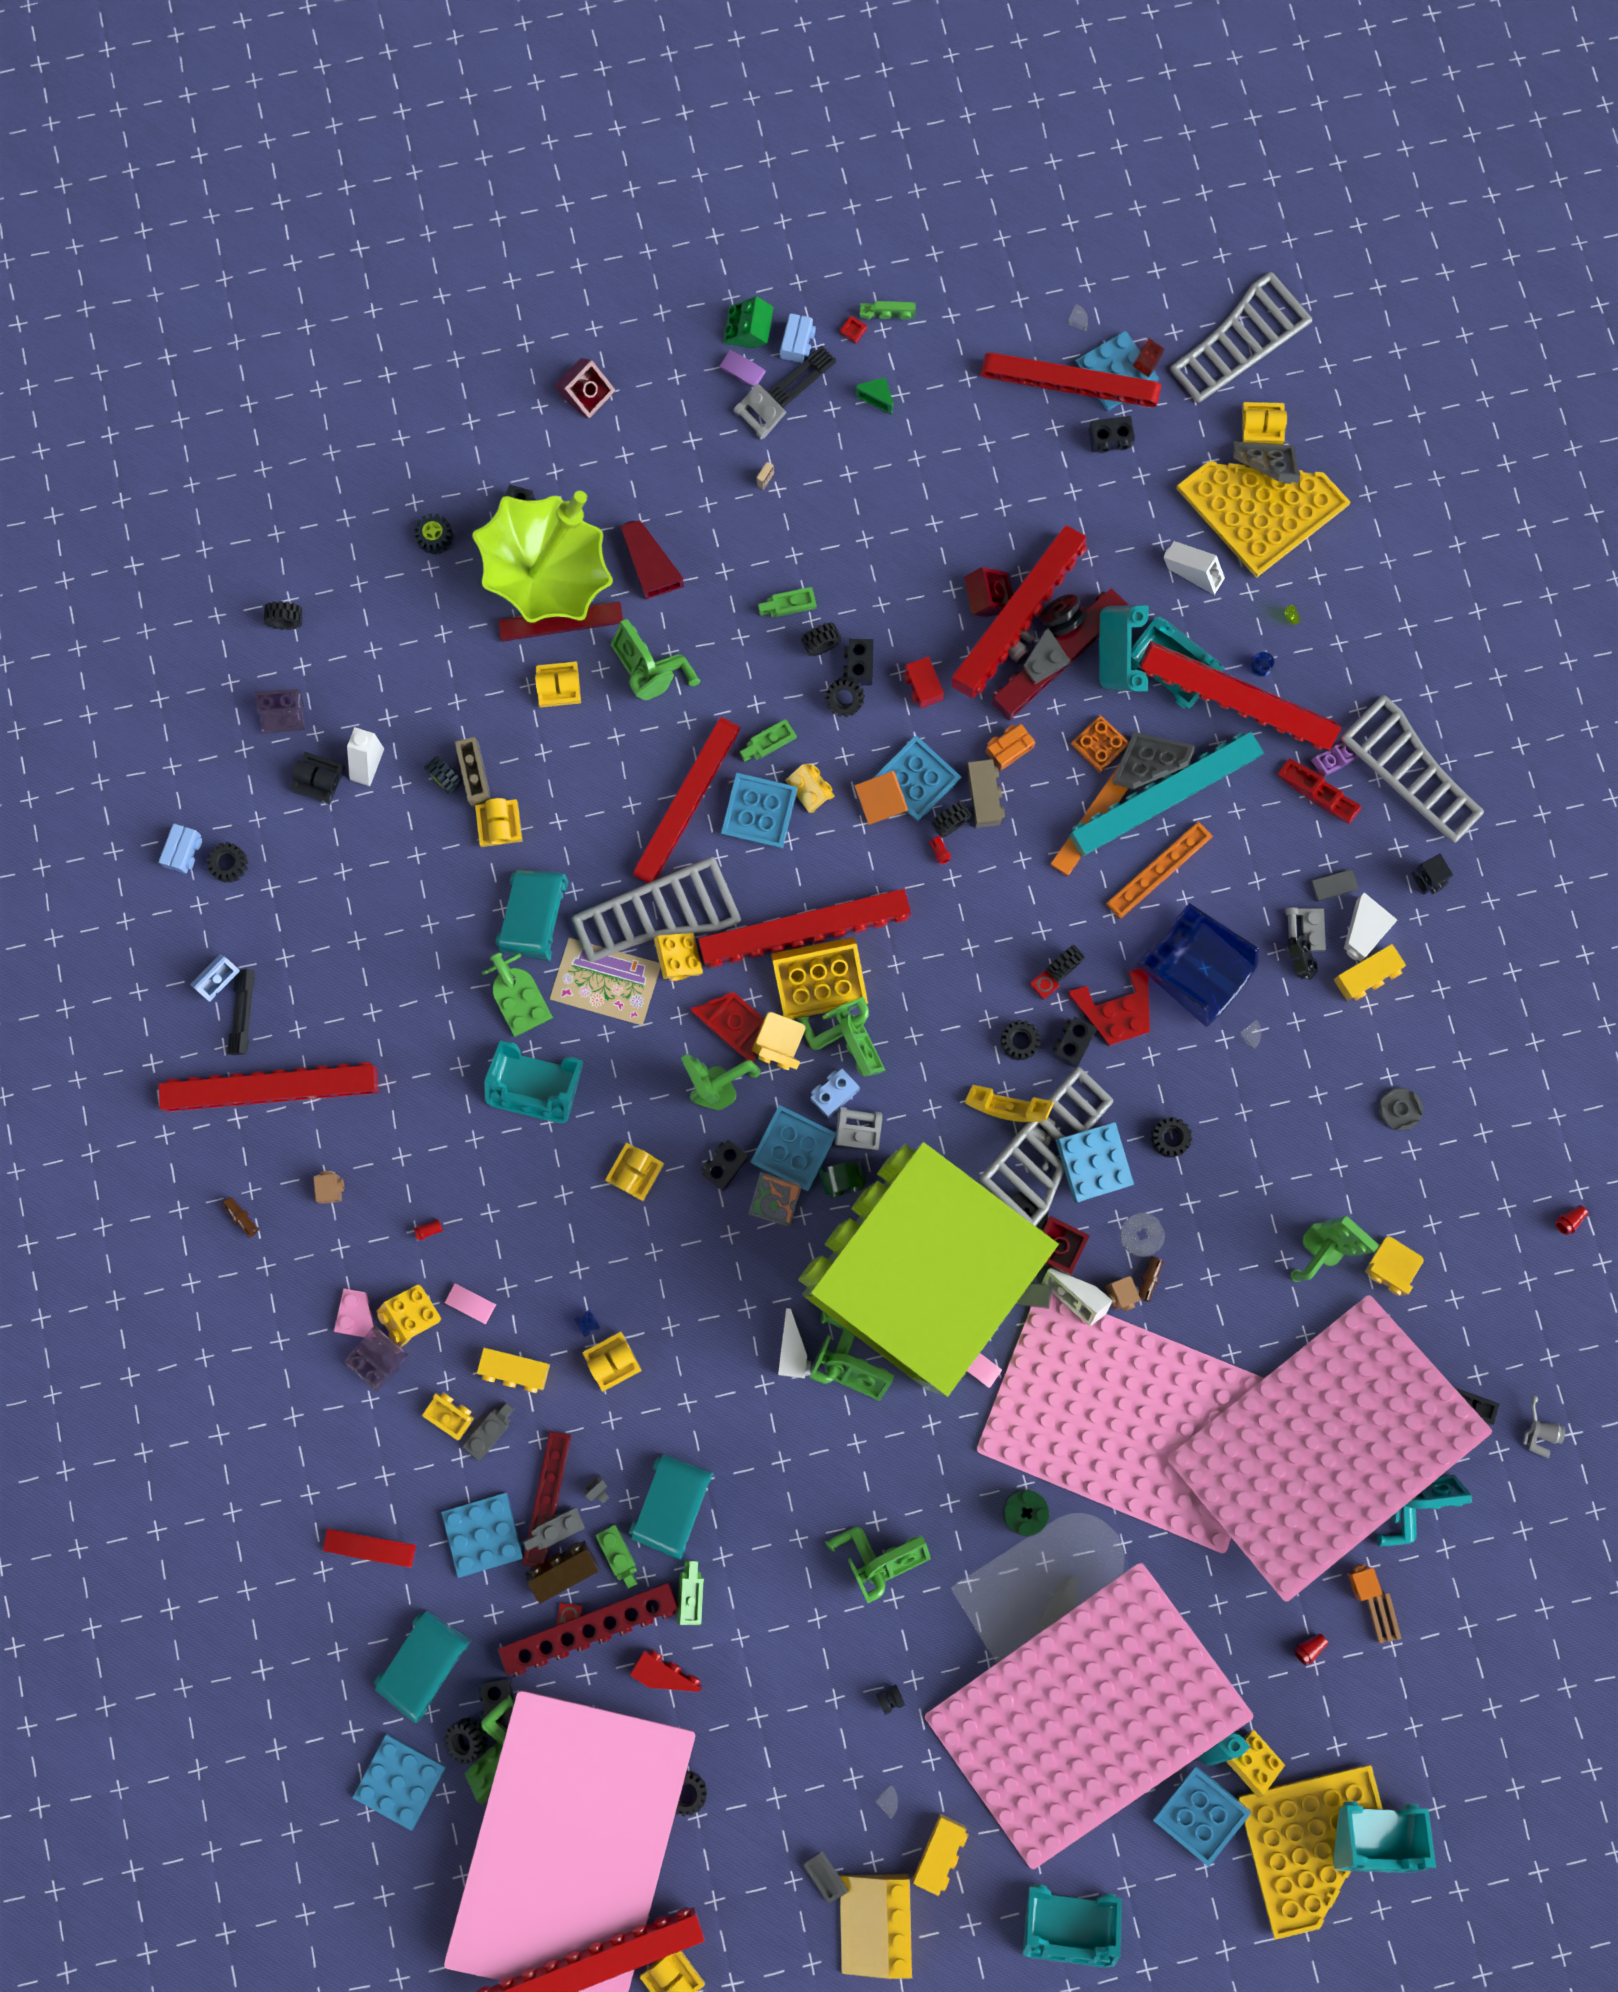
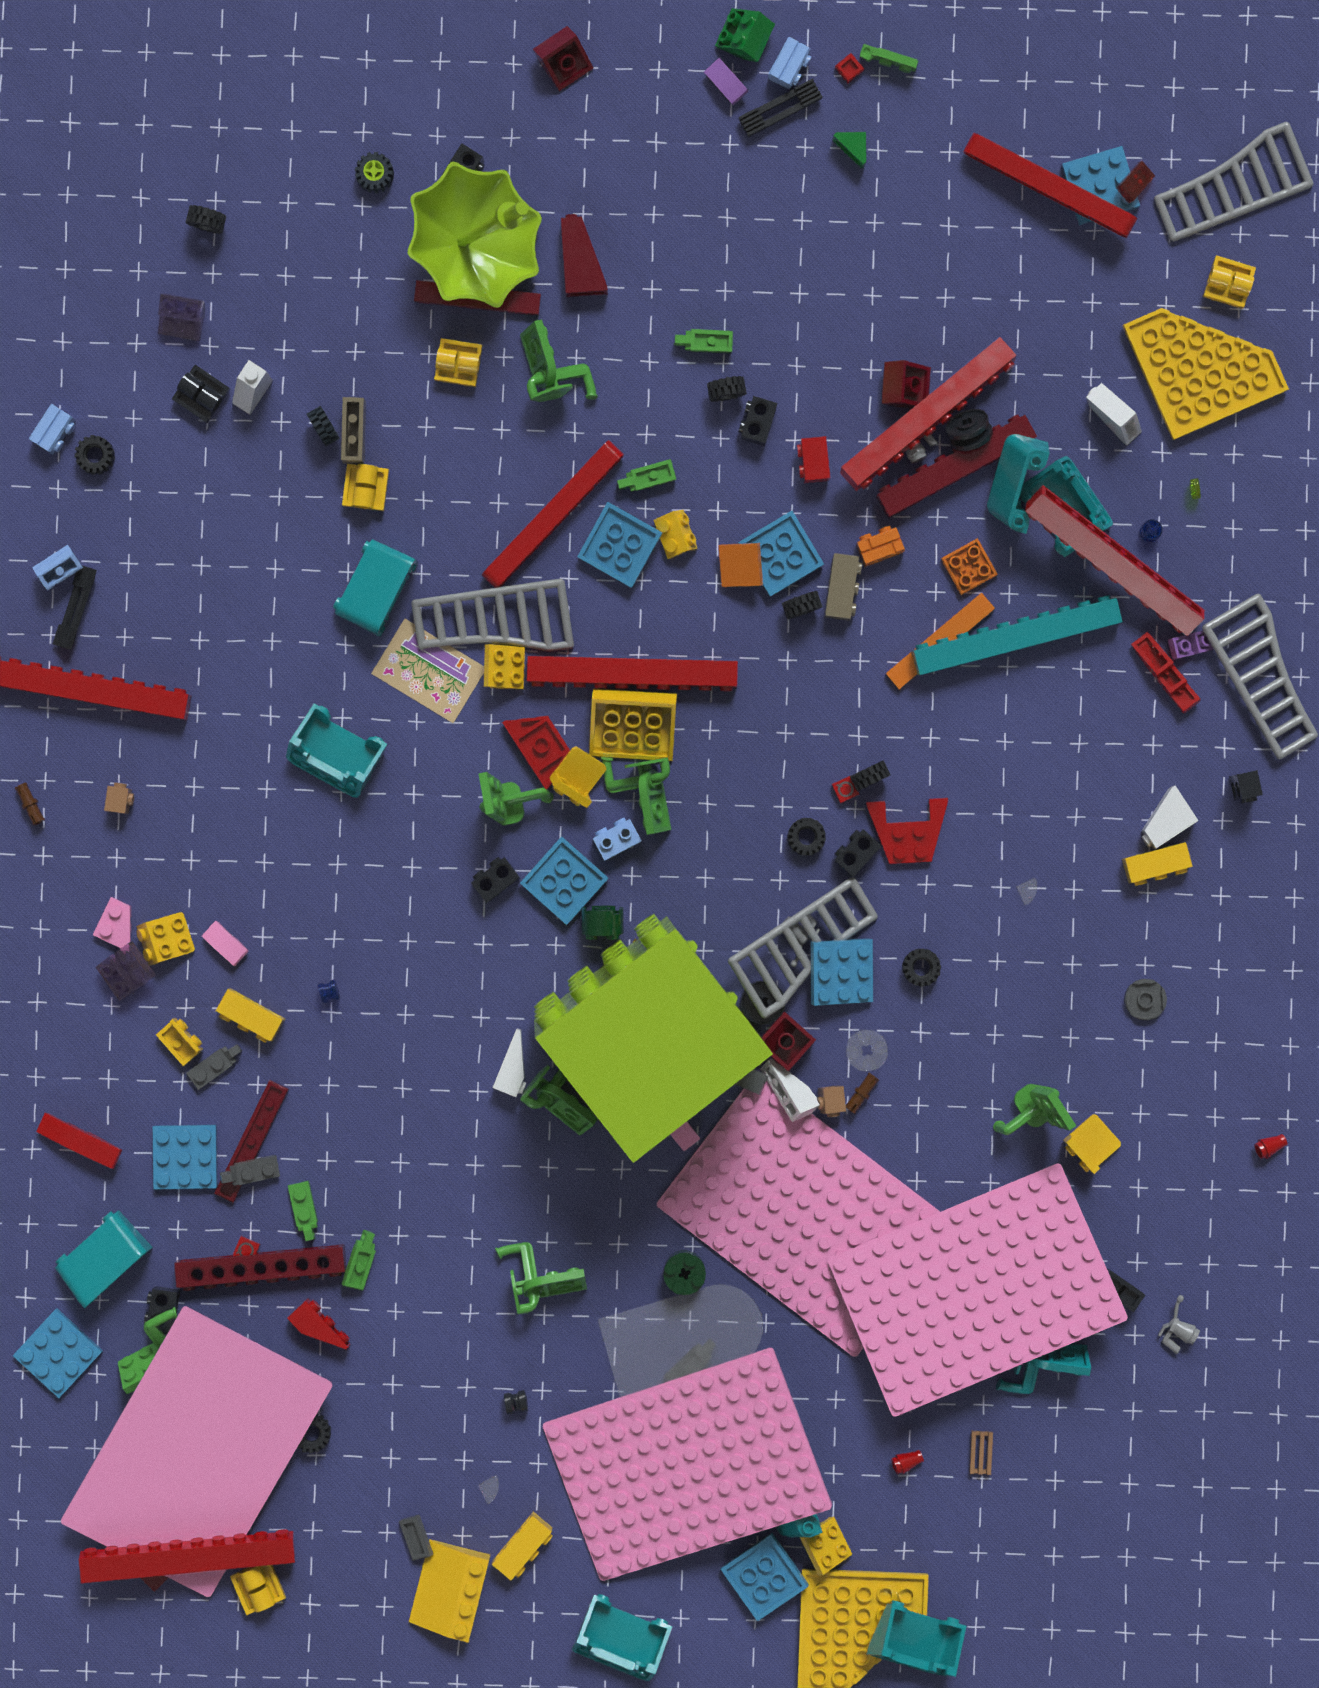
camera: 15 degrees right, 10 degrees up
red pin [414,1219,443,1241] -> none
black tyre [444,1717,488,1764] -> none
bright green plate [481,952,553,1037] -> none
dark brown brick [525,1540,599,1604] -> none
yellow plate [582,1332,642,1392] -> none
dark grey tile [582,1474,610,1503] -> none
yellow plate [605,1142,664,1202] -> none
teal windscreen [629,1454,714,1560] -> none
light grey plate [733,384,786,439] -> none
clear tile [748,1172,802,1227] -> none
tan tile [757,462,774,490] -> none
black tyre [825,677,865,717] -> none
light grey plate [835,1106,882,1151] -> none
red pin [929,836,951,865] -> none
yellow slope [965,1085,1054,1122] -> none
dark grey wing [1023,629,1070,685] -> none
clear tile [1068,304,1088,331] -> none
black brick [1088,416,1135,453] -> none
orange tile [1106,821,1213,919] -> none
dark grey plate [1113,732,1194,789] -> none
clear blue windscreen [1137,903,1259,1027] -> none
dark grey plate [1232,441,1300,484] -> none
light grey plate [1285,908,1326,952] -> none
black hinge [1287,933,1318,980] -> none
dark grey tile [1311,869,1359,902] -> none
orange brick [1347,1564,1383,1601] -> none

